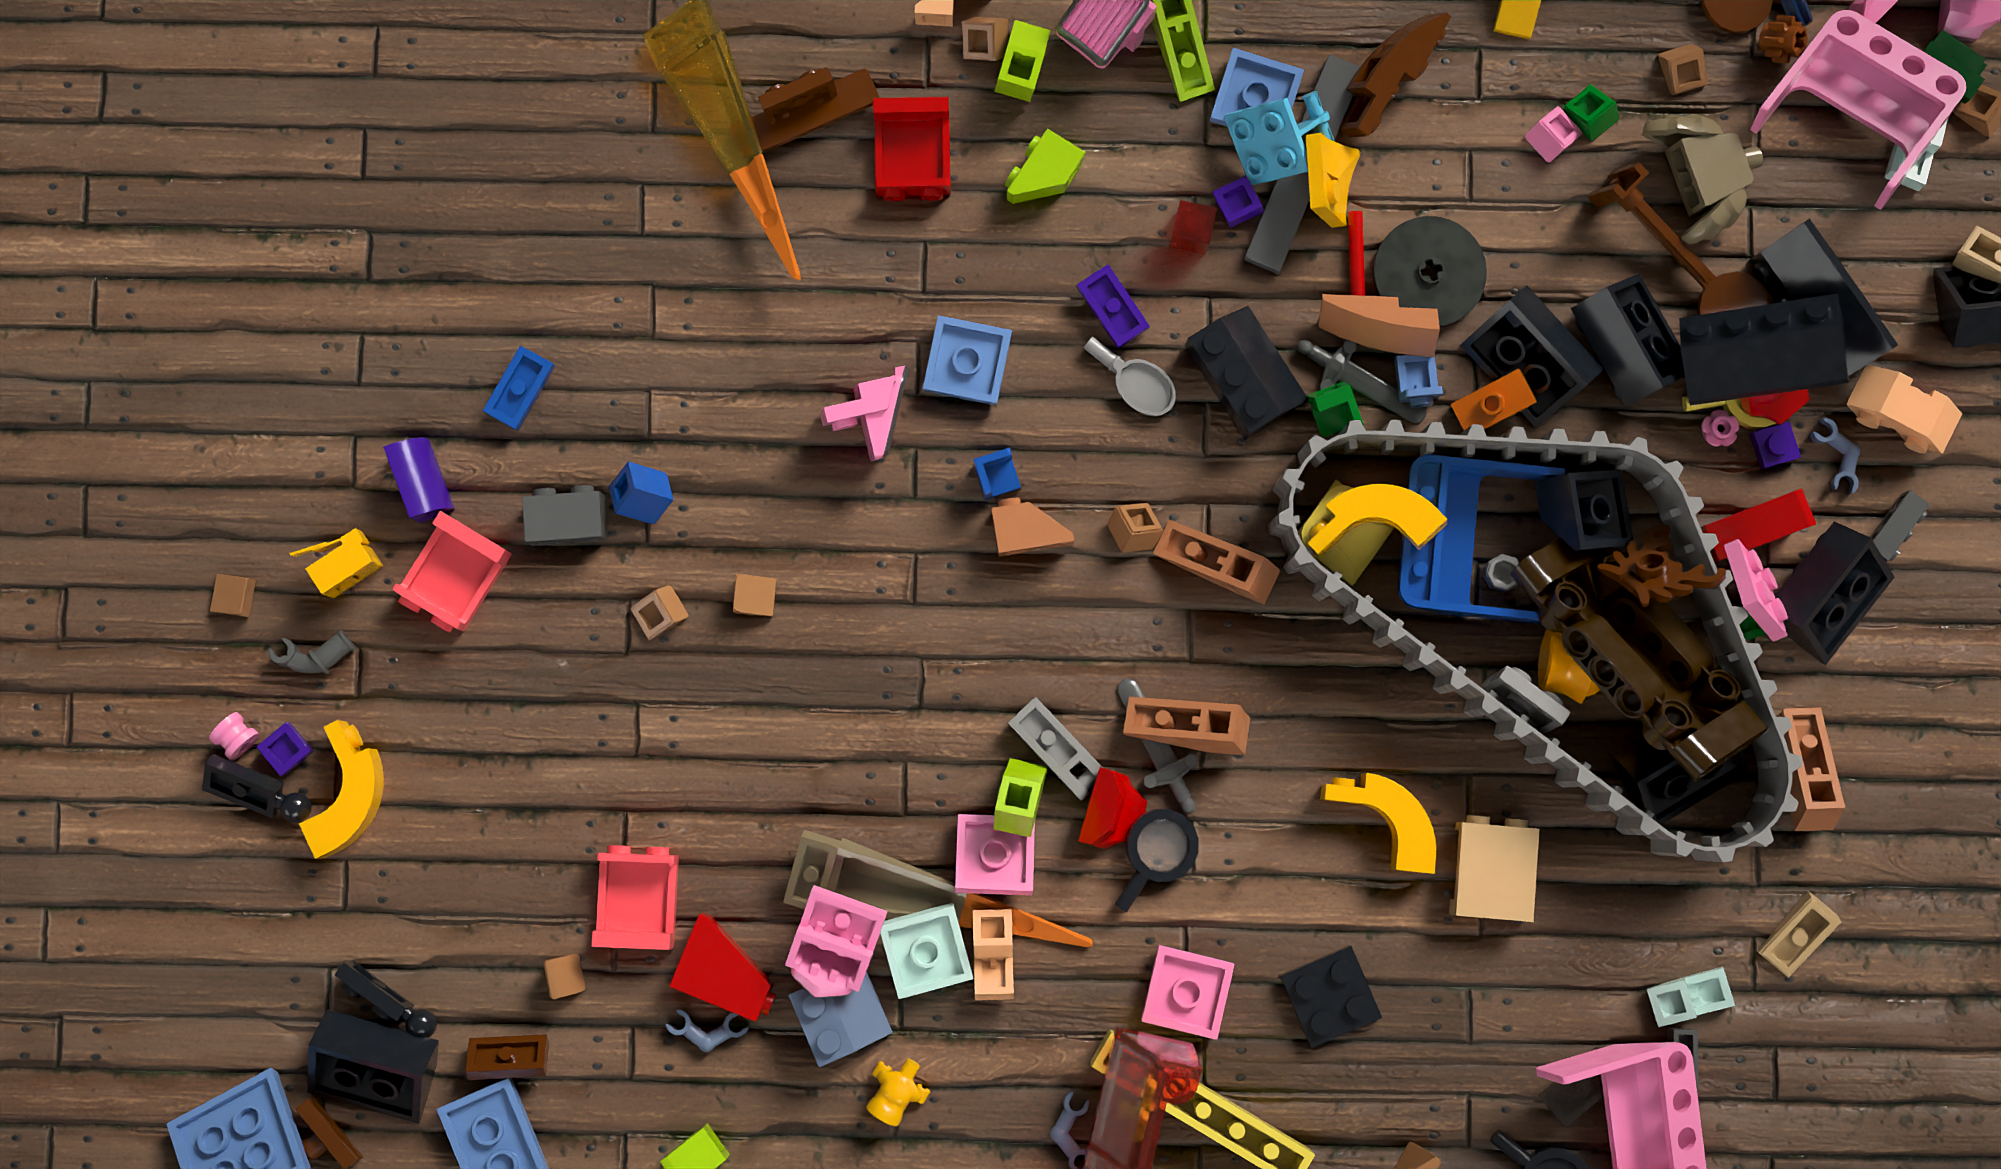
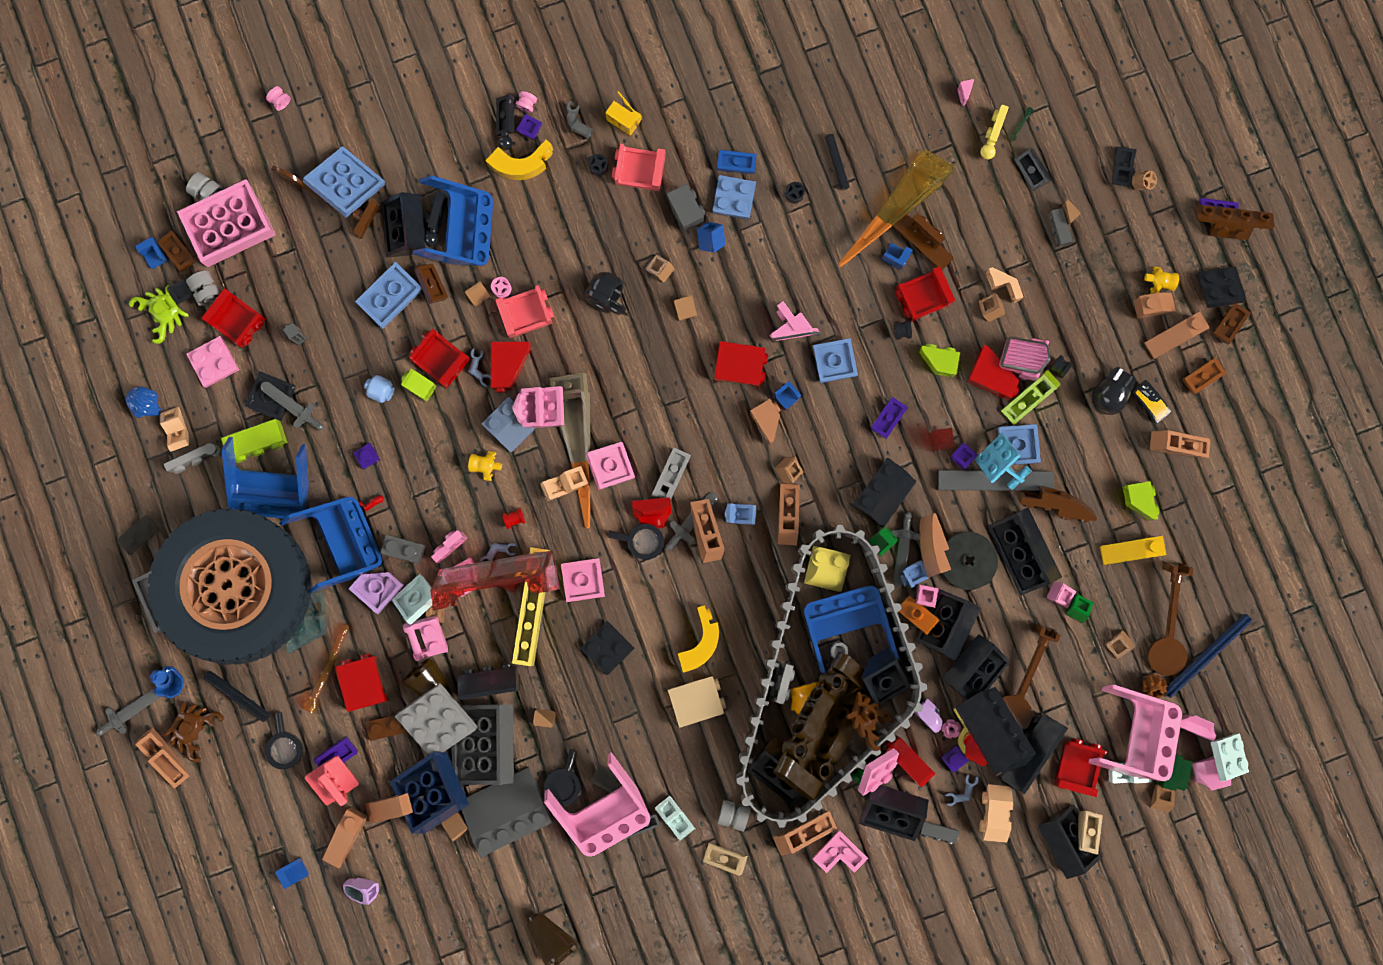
camera: 75 degrees right, 0 degrees up
medium nougat slope [210,574,256,618] -> none
dark purple brick [383,438,455,523] -> none
light aqua plate [880,903,973,999] -> none
lime slope [993,758,1048,837] -> none
lime slope [994,20,1051,102] -> none
light grey piece [1084,337,1176,416] -> none
yellow plate [1306,133,1360,228] -> none
yellow arch [1307,484,1448,559] -> none
red piece [1348,211,1365,296] -> none
dark tan torso [1642,114,1763,244] -> none
none -> red panel [409,329,471,389]
none -> blue windscreen [413,176,493,266]
none -> bright pink wheel [491,277,512,298]
none -> red bush [502,507,526,529]
none -> black piece [583,272,628,316]
none -> black wheel [589,154,608,176]
none -> medium blue plate [712,175,756,220]
none -> red panel [714,341,768,388]
none -> light grey wheel [717,799,751,832]
none -> medium blue bracket [725,503,756,525]
none -> black wheel [785,181,805,204]
none -> bright pink plate [812,830,868,873]
none -> black piece [825,134,850,190]
none -> blue panel [882,243,913,270]
none -> black wheel [894,320,912,340]
none -> lavender rock [914,698,943,733]
none -> bright pink slope [916,584,939,608]
none -> red slope [967,345,1020,401]
none -> black slope [987,508,1062,596]
none -> red panel [1054,738,1107,797]

